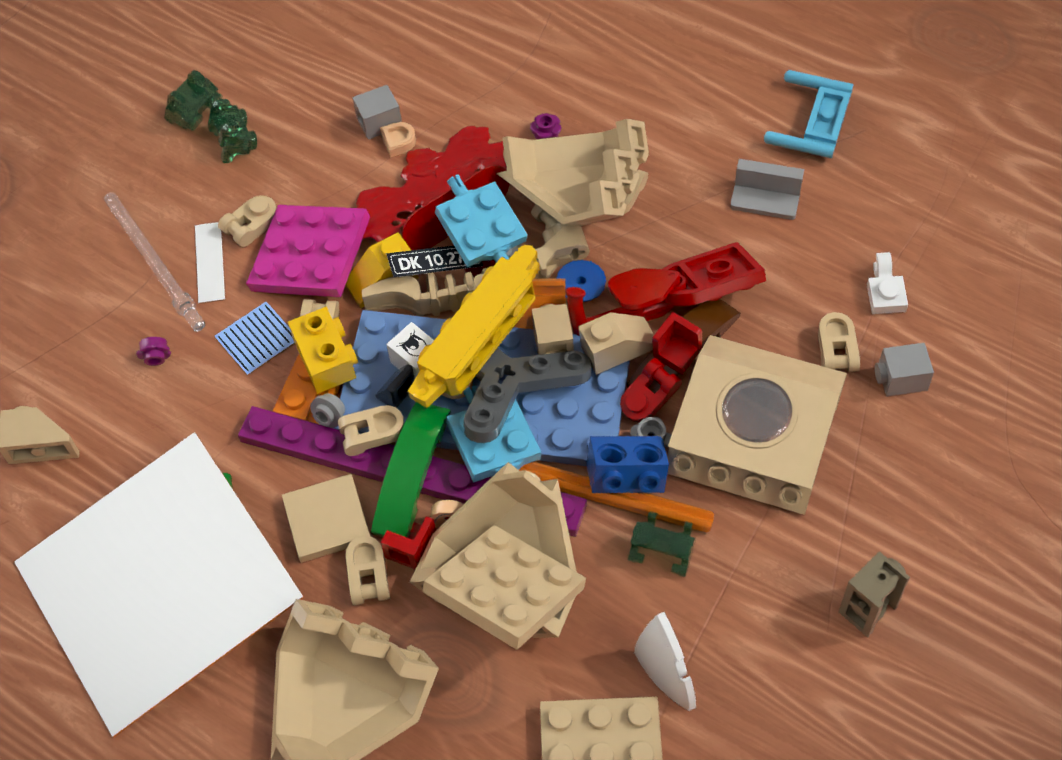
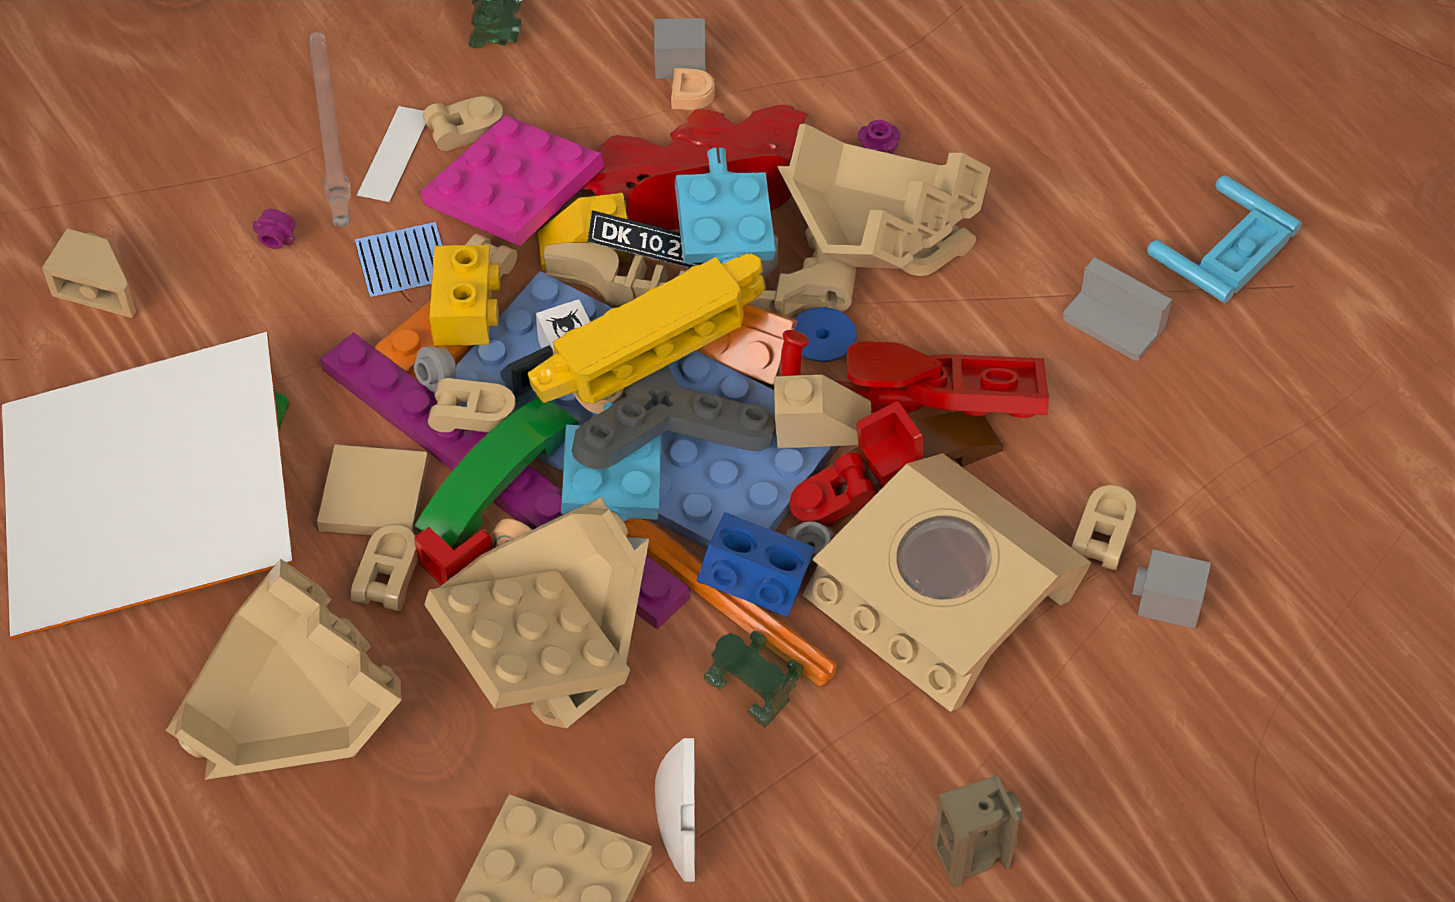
camera: 20 degrees right, 5 degrees down
tan brick [532,304,574,355] -> none
white plate [867,252,908,314] -> none

